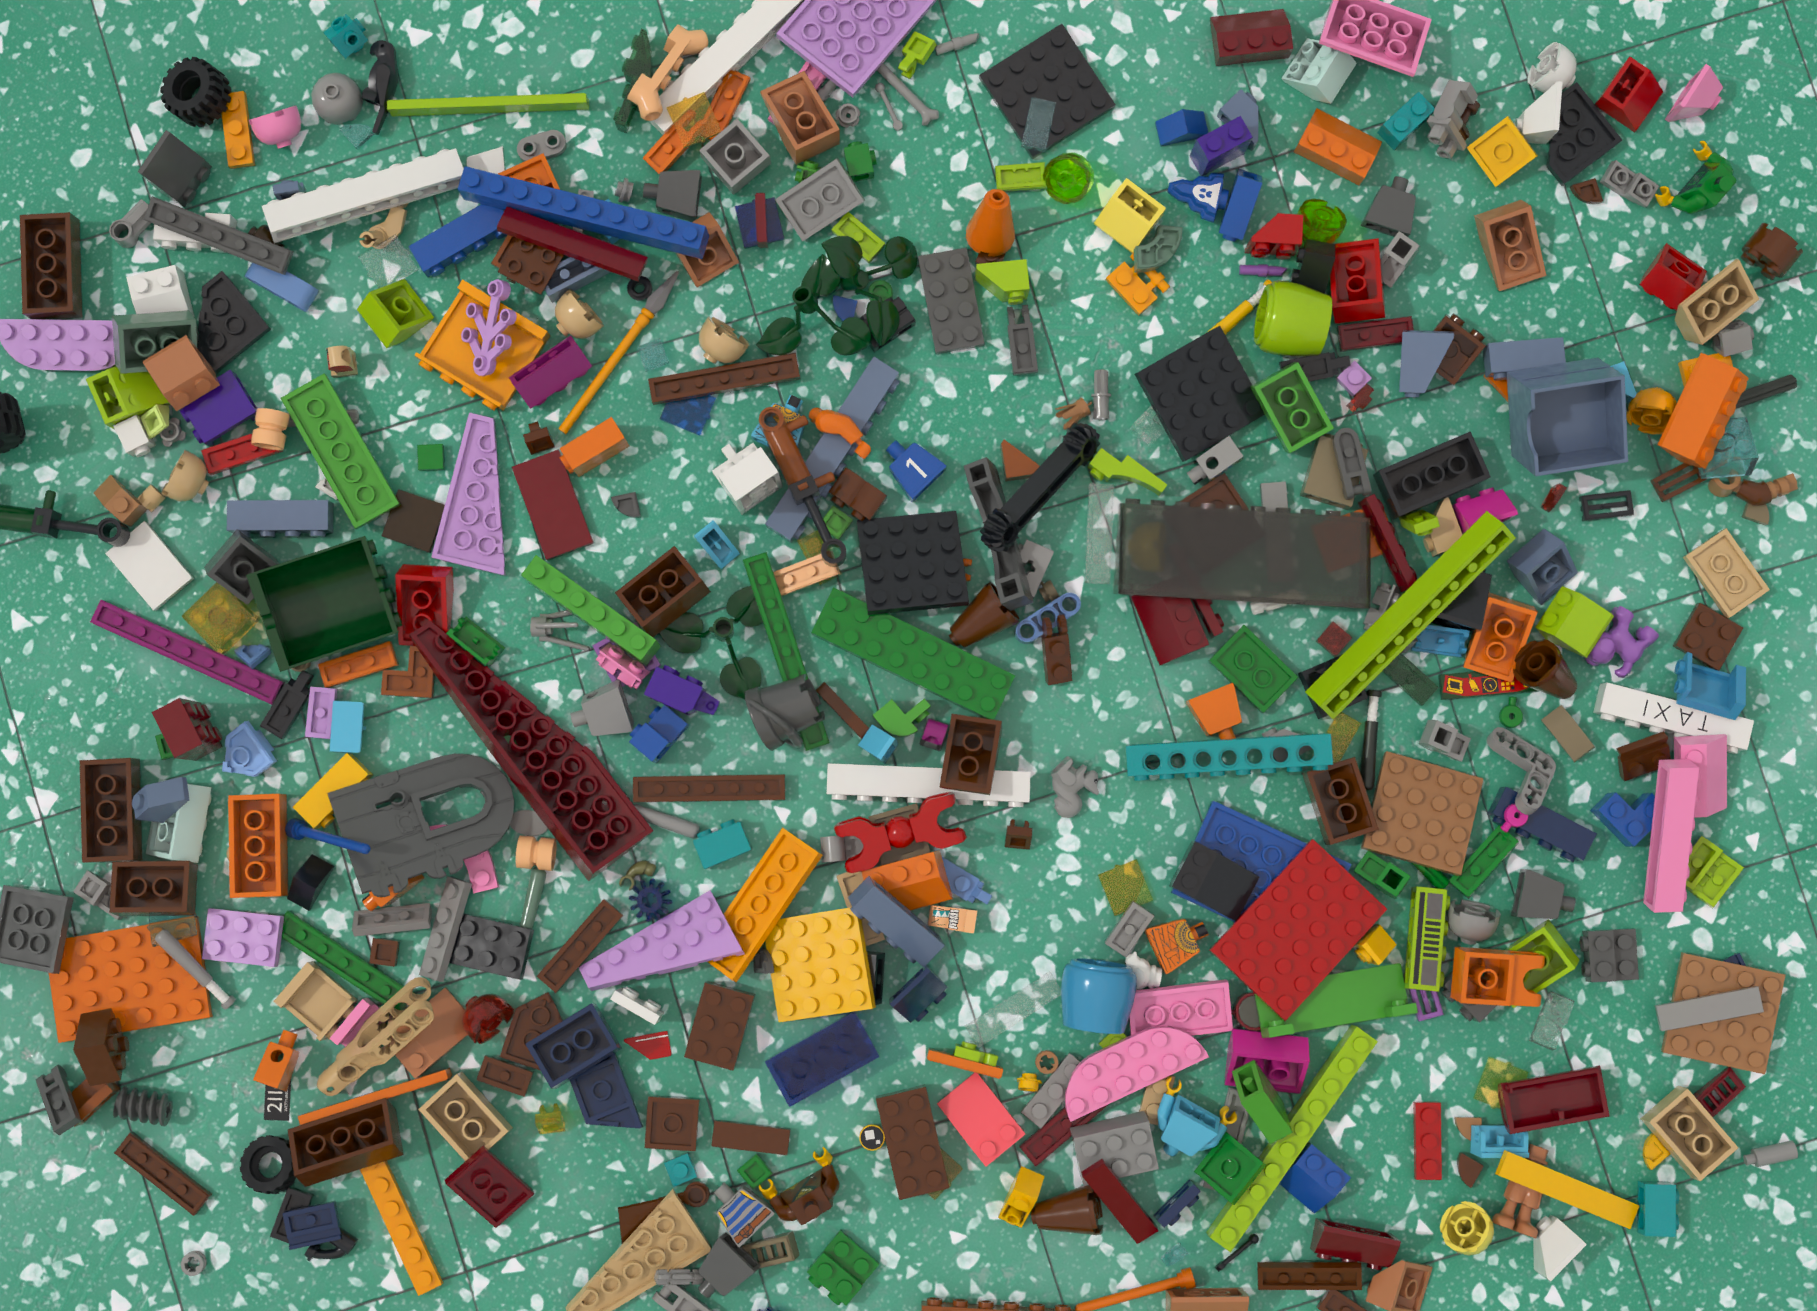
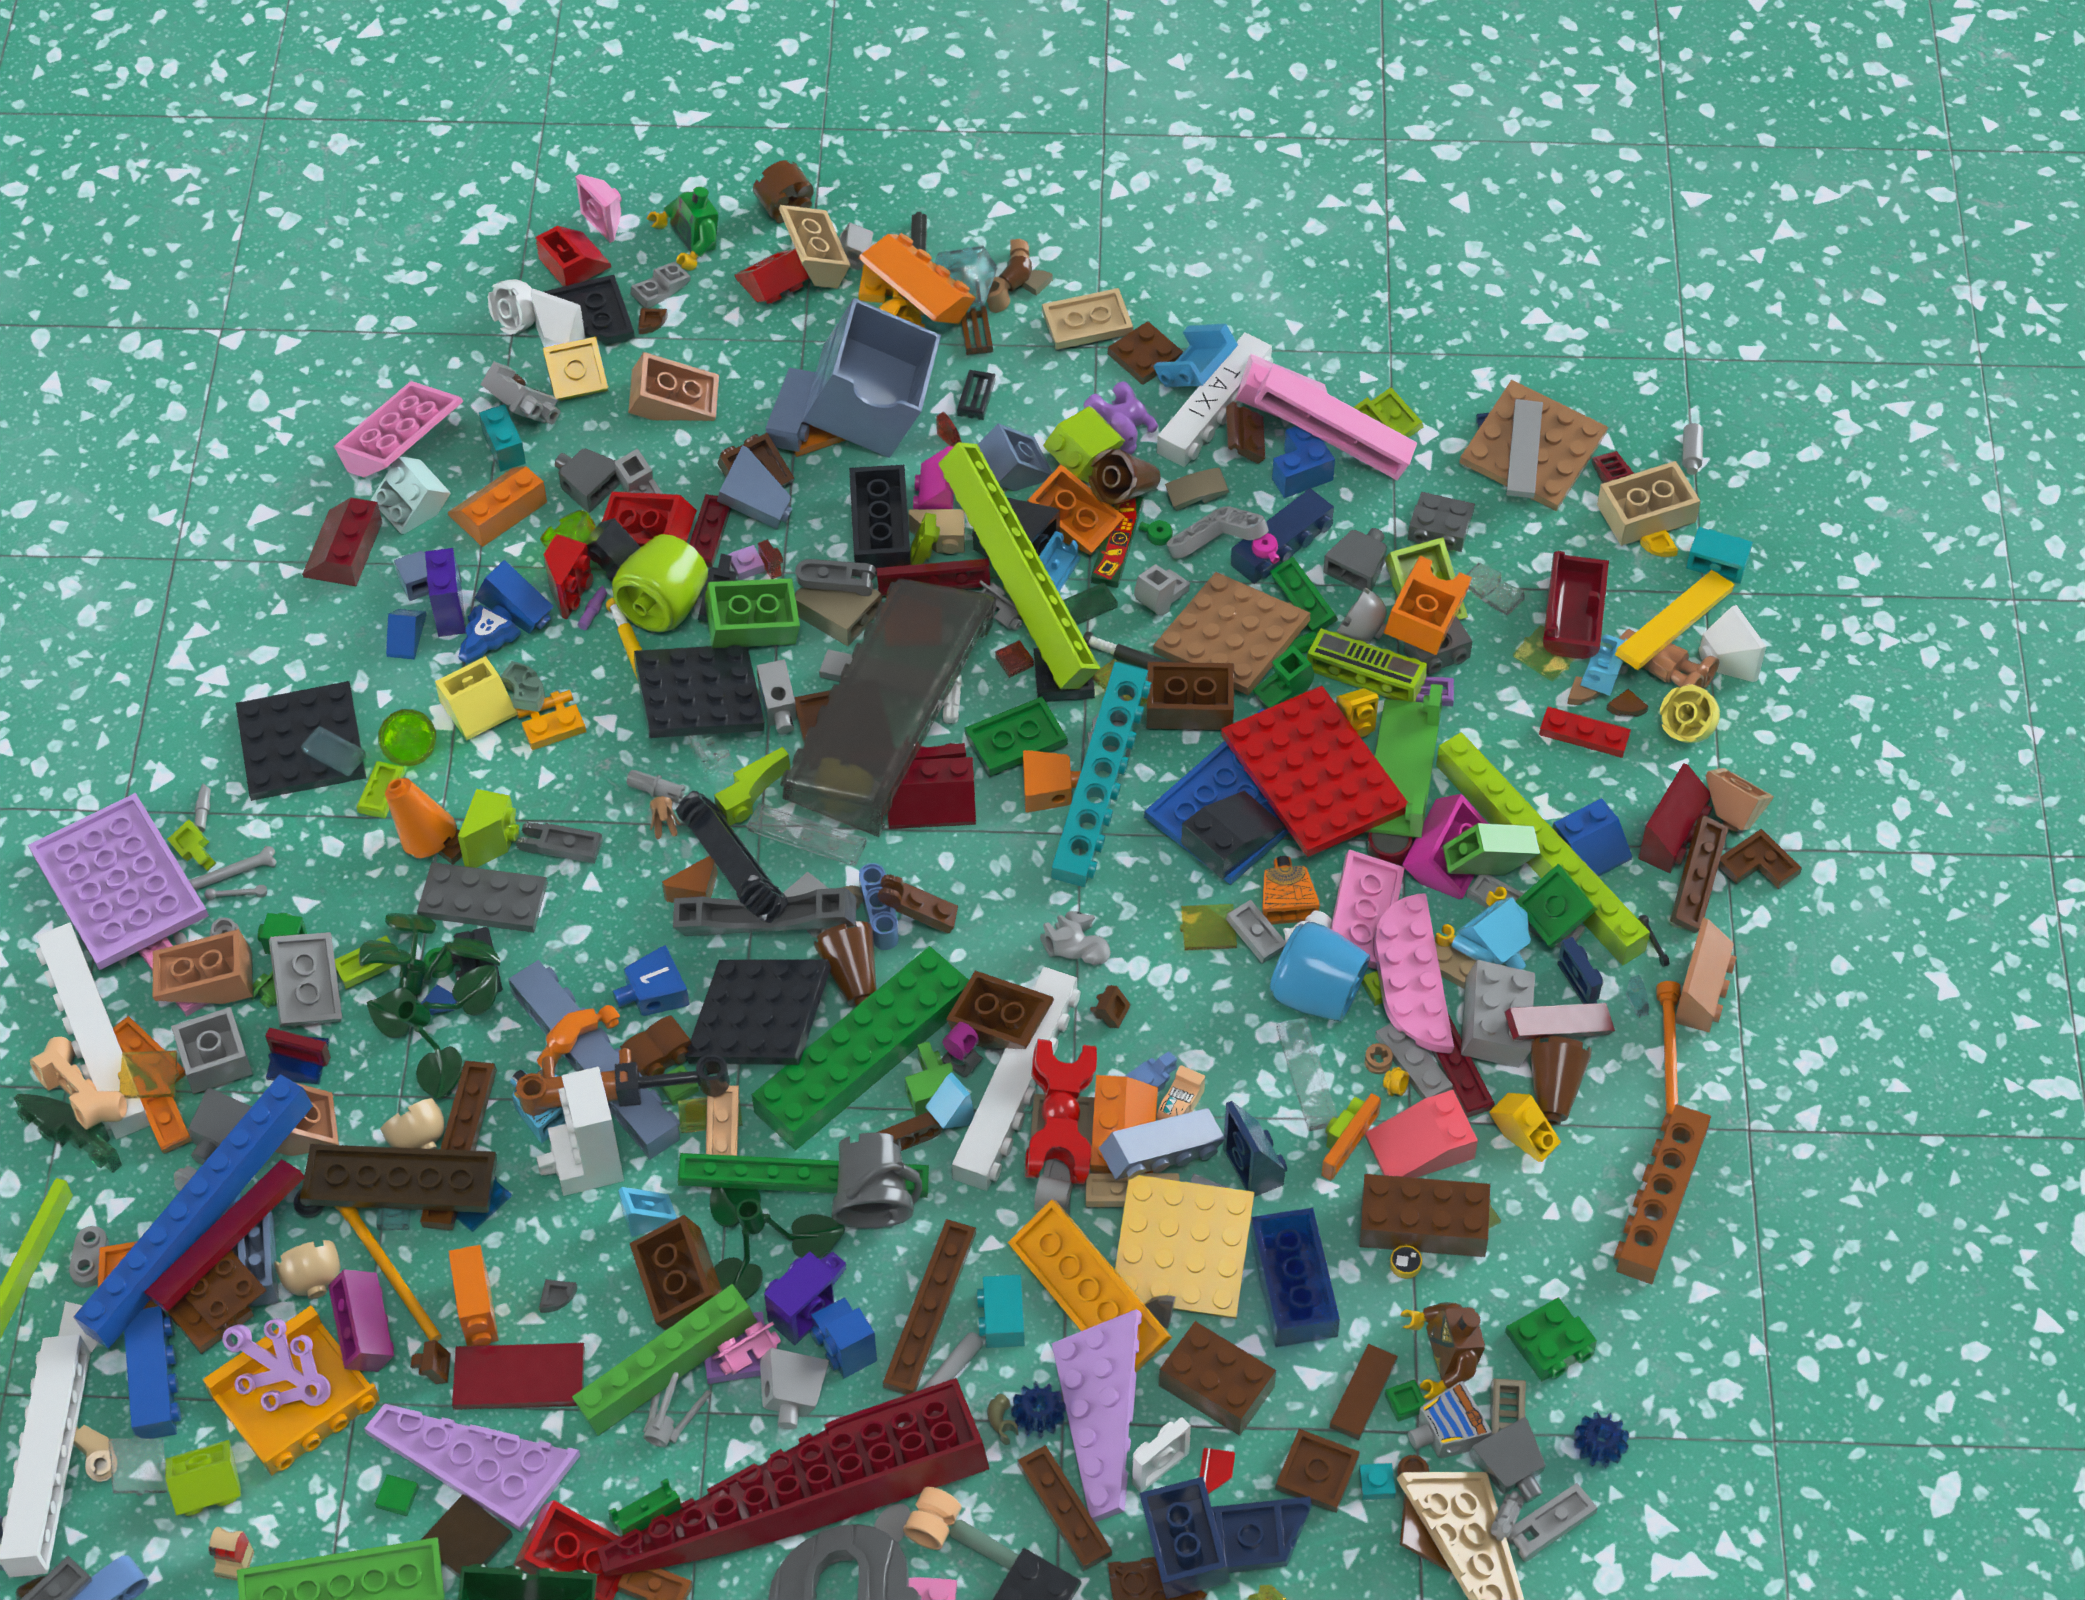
camera: 65 degrees left, 30 degrees down
none -> dark brown plate [300,1144,497,1213]

